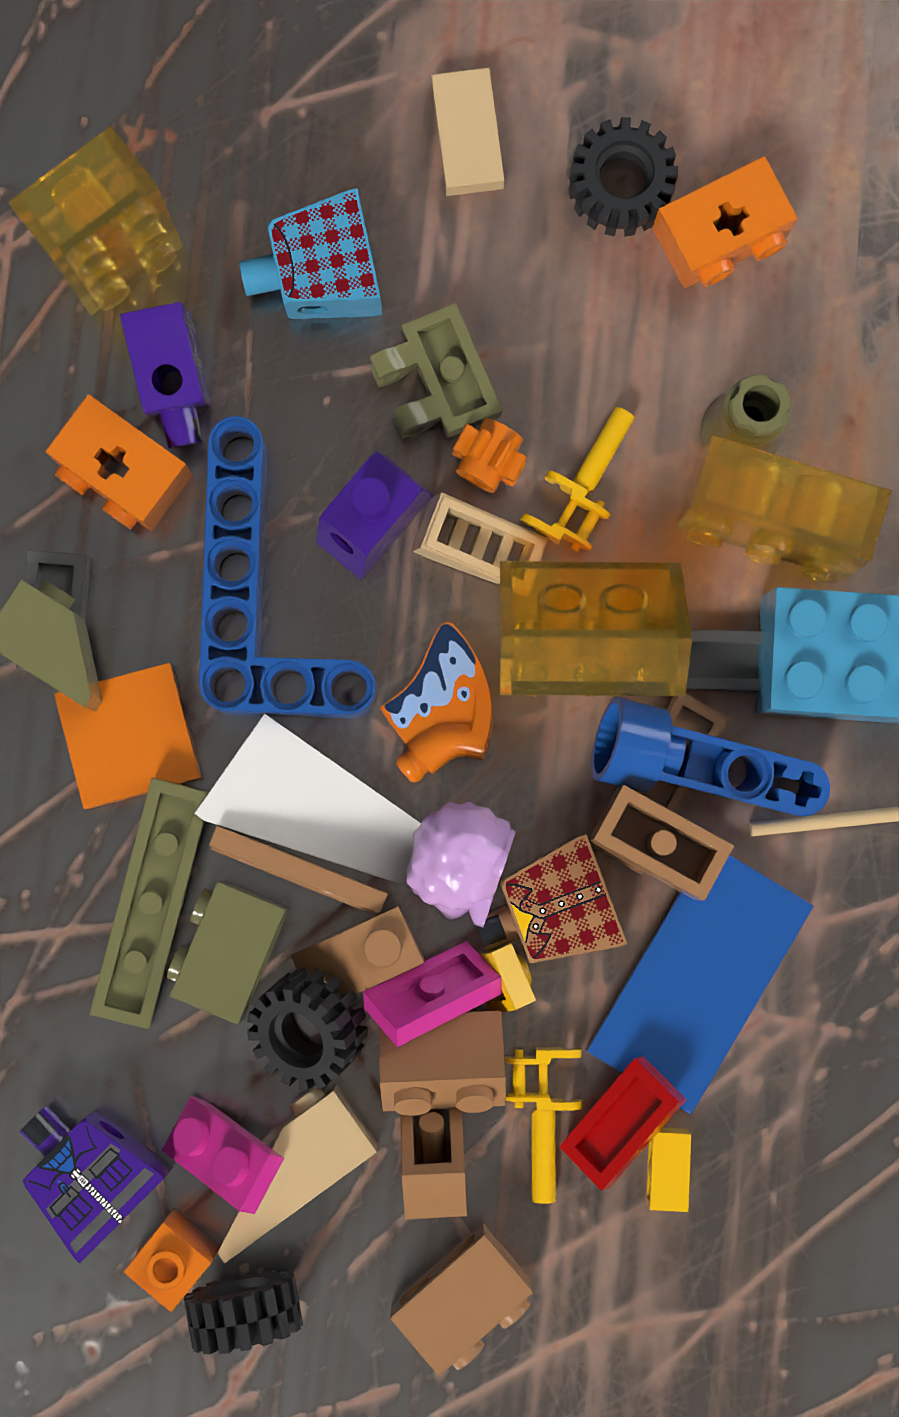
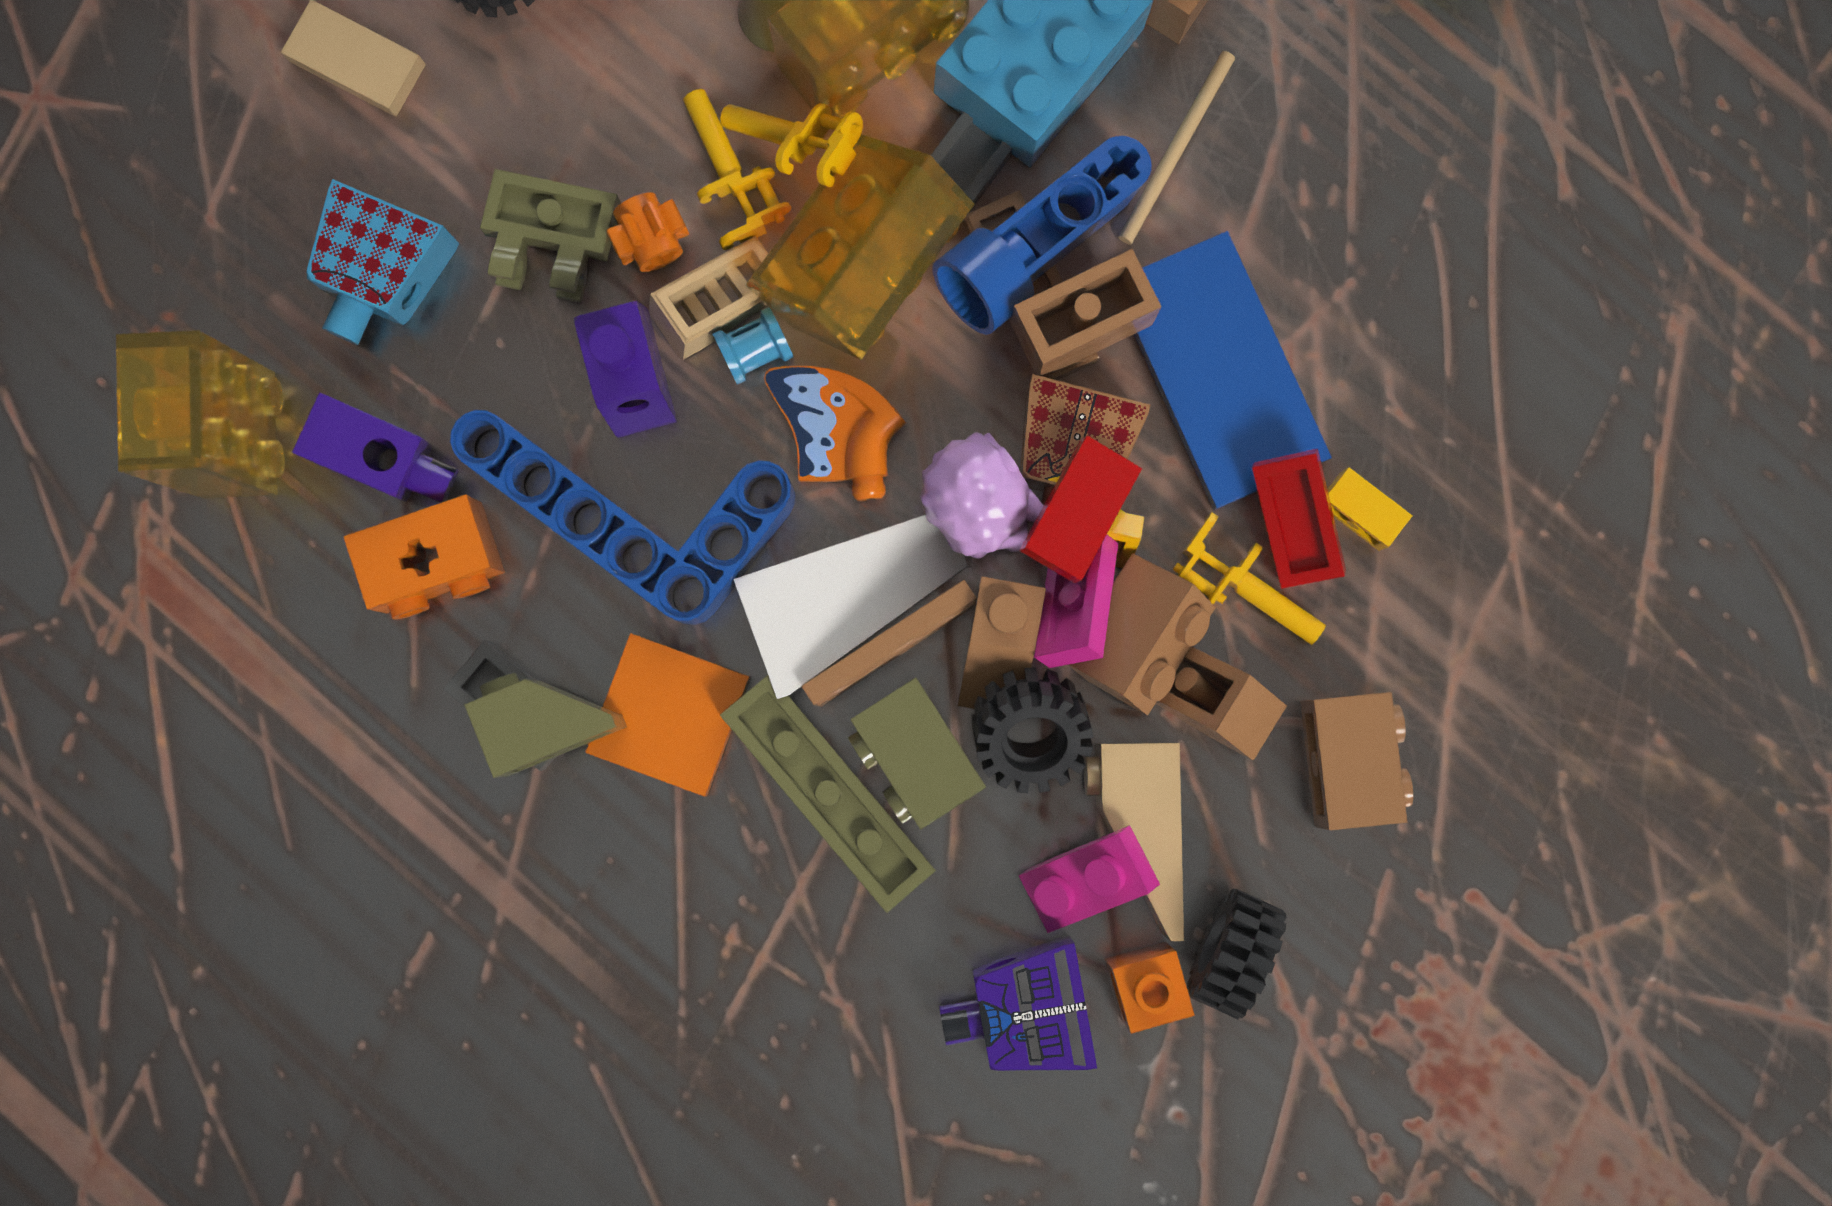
camera: 50 degrees left, 0 degrees up
none -> dark azure bush [713,307,793,385]
none -> yellow piece [720,103,863,187]
none -> red tile [1019,435,1142,584]

